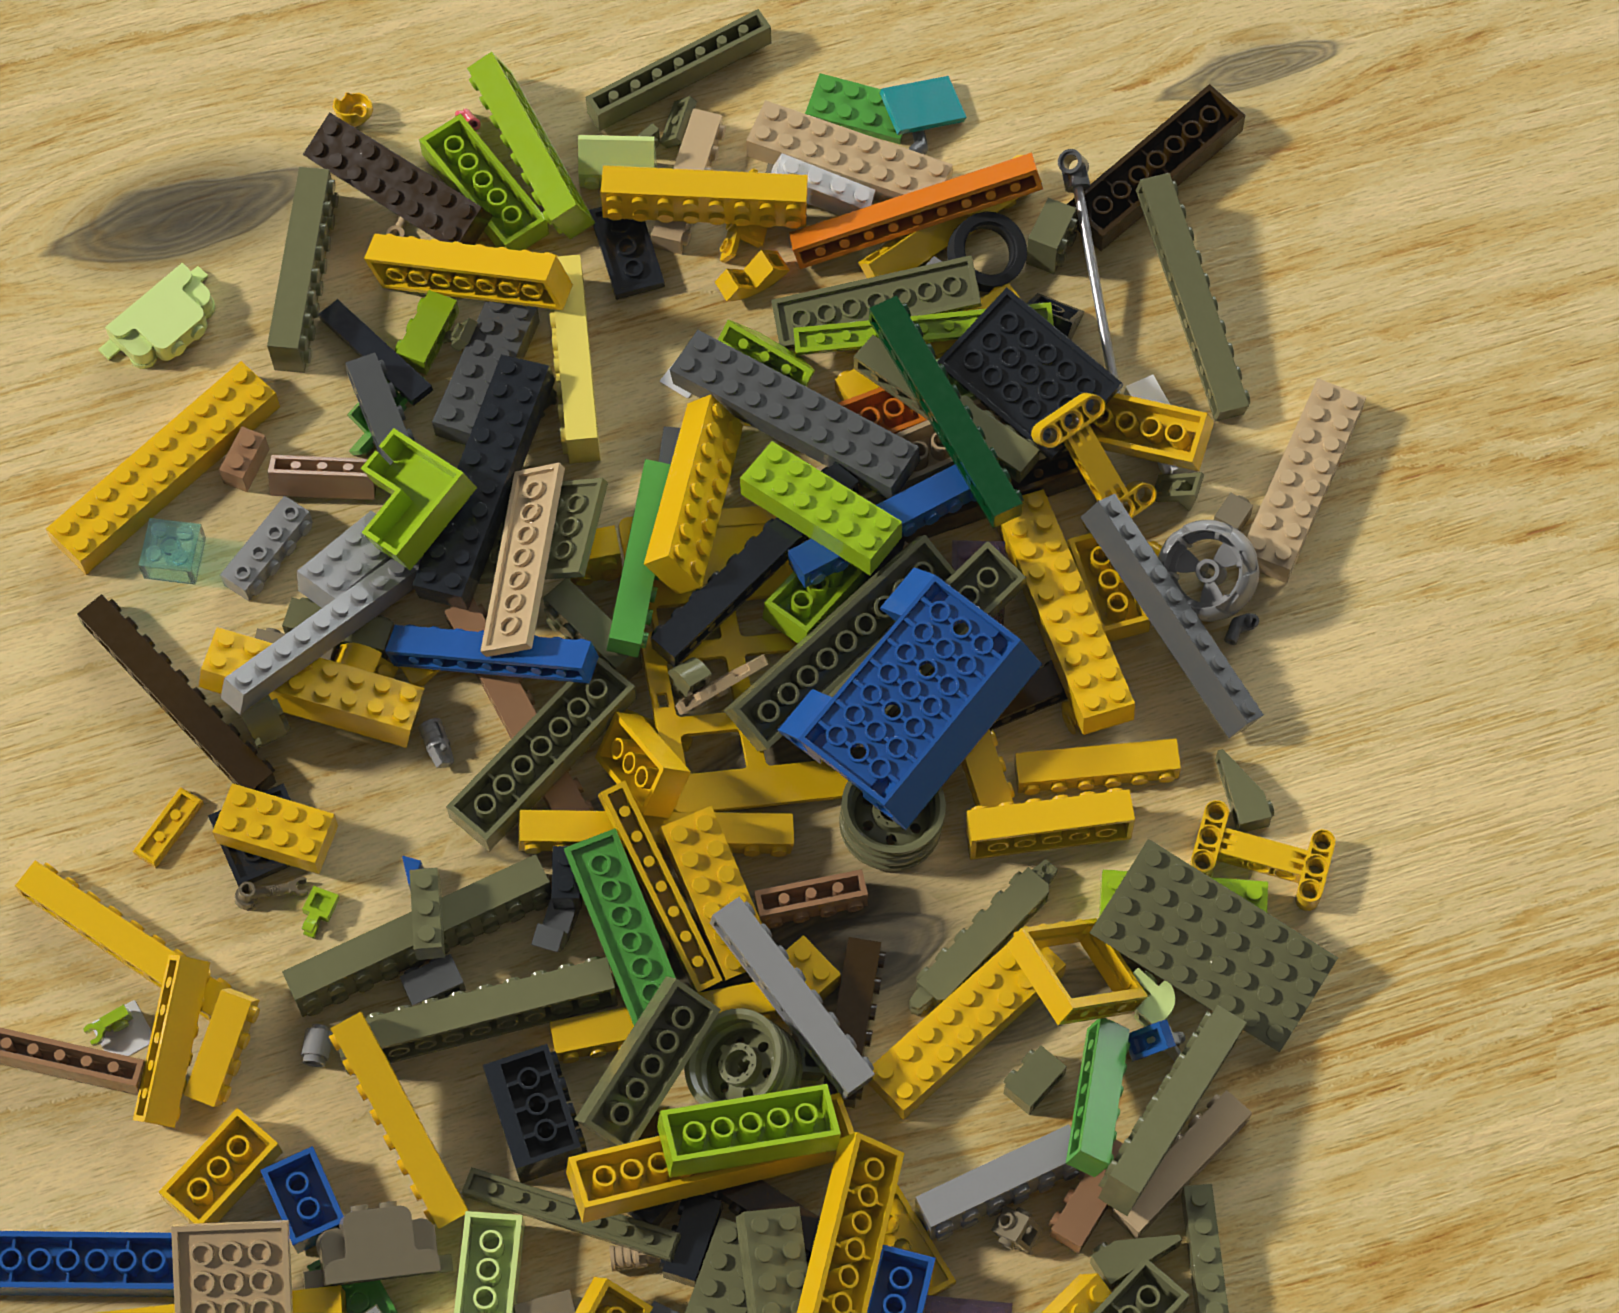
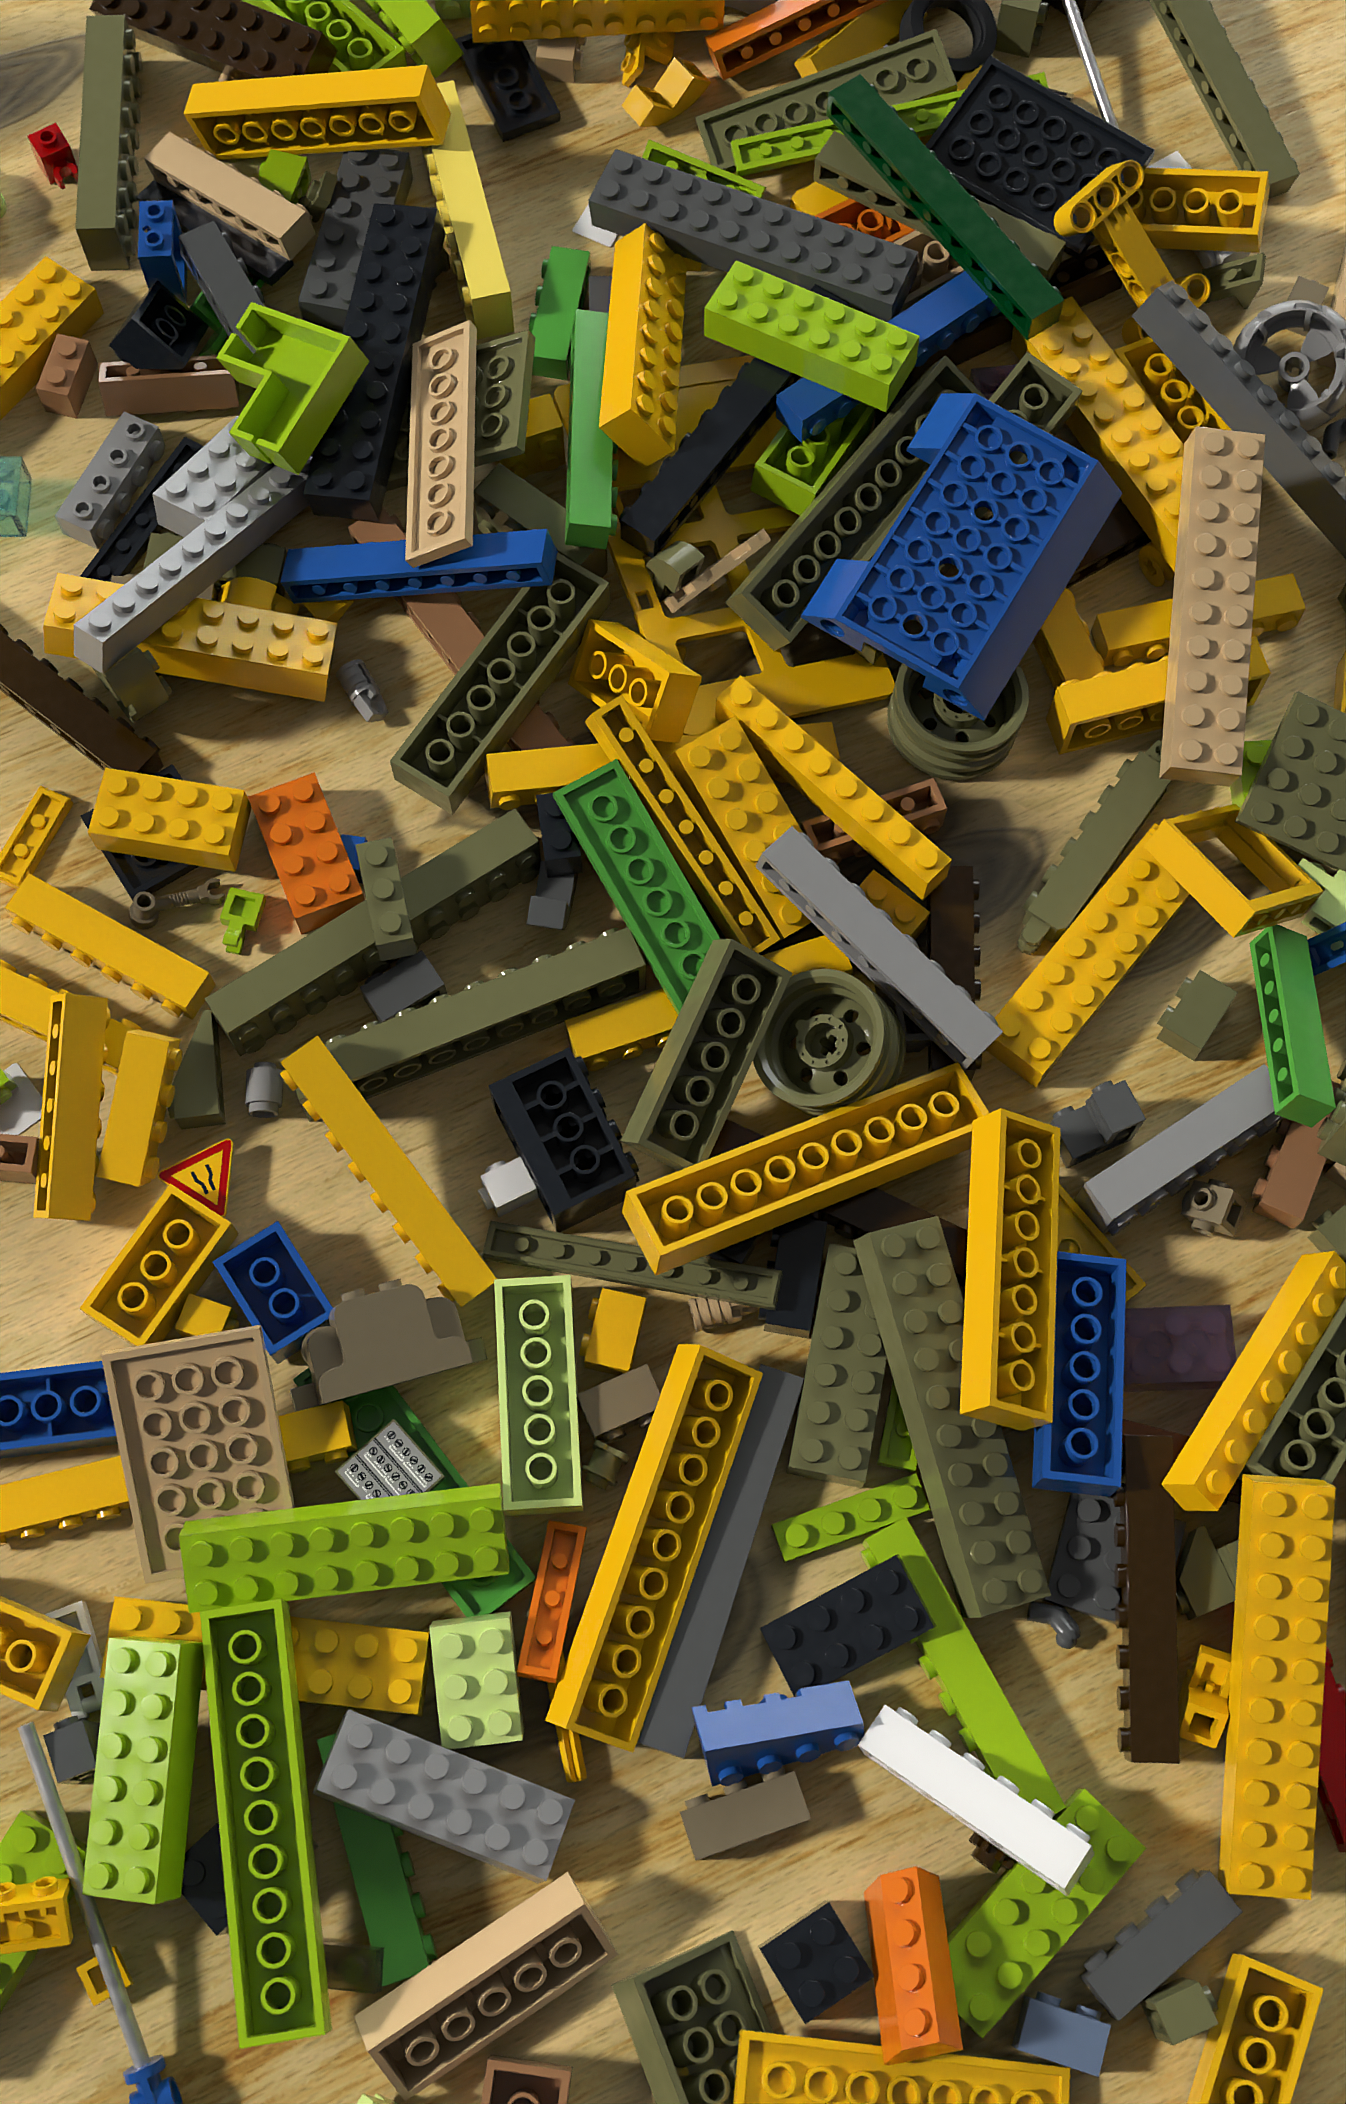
camera: 10 degrees left, 5 degrees up
lime brick [657,1084,841,1178] -> none
none -> yellow brick [5,873,216,1020]
none -> red brick [27,123,78,190]
none -> black plate [80,437,203,582]
none -> black slope [108,280,209,370]
none -> blue window [138,200,187,305]
none -> tan brick [144,132,316,261]
none -> piece [158,1138,234,1218]
none -> olive slope [168,1010,226,1129]
none -> yellow brick [175,1293,239,1337]
none -> orange brick [248,772,365,935]
none -> white brick [478,1156,538,1217]
none -> bright green brick [529,246,591,380]
none -> yellow brick [579,1288,647,1376]
none -> yellow brick [715,675,952,900]
none -> dark grey brick [1050,1080,1146,1168]
none -> tan brick [1159,426,1265,787]

